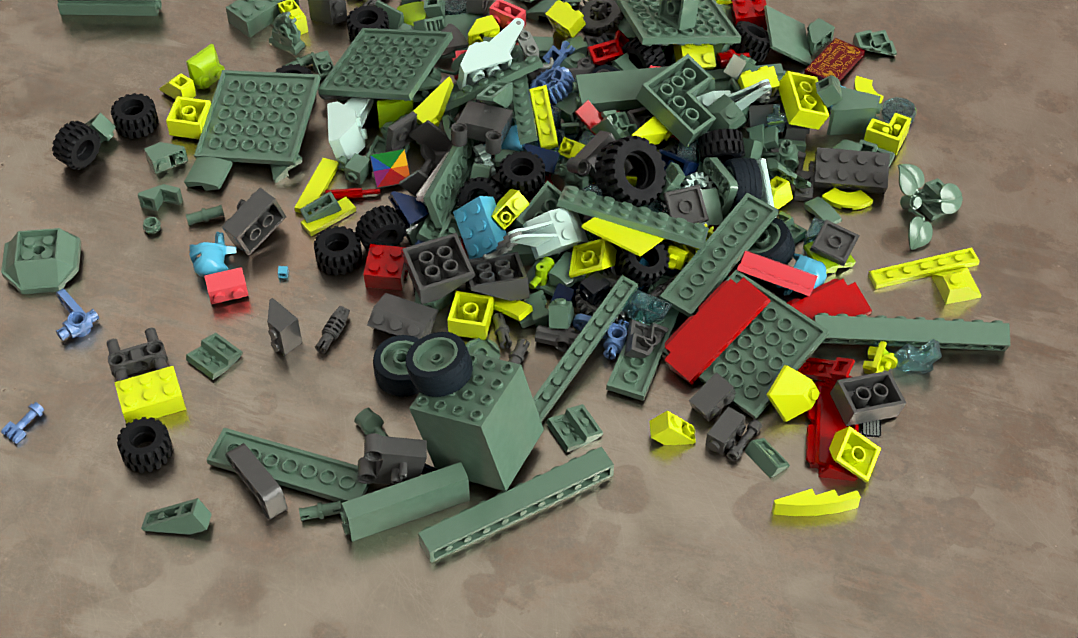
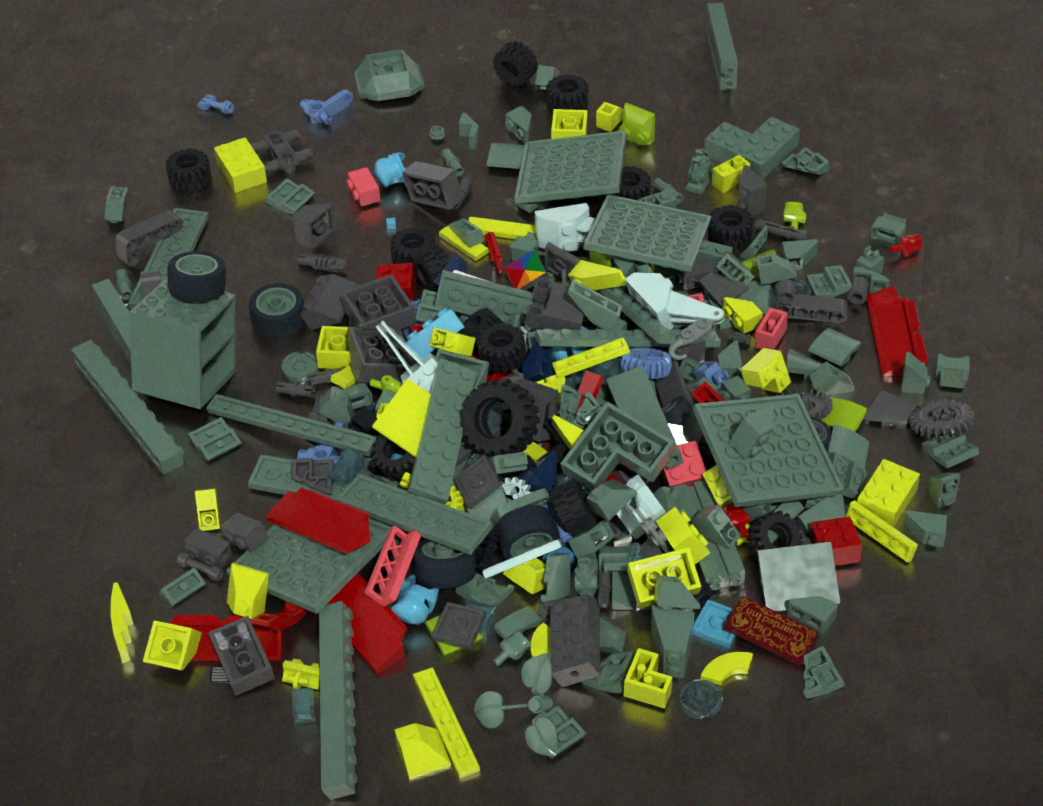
camera: 85 degrees right, 5 degrees down
none -> sand green piece [493,630,531,667]

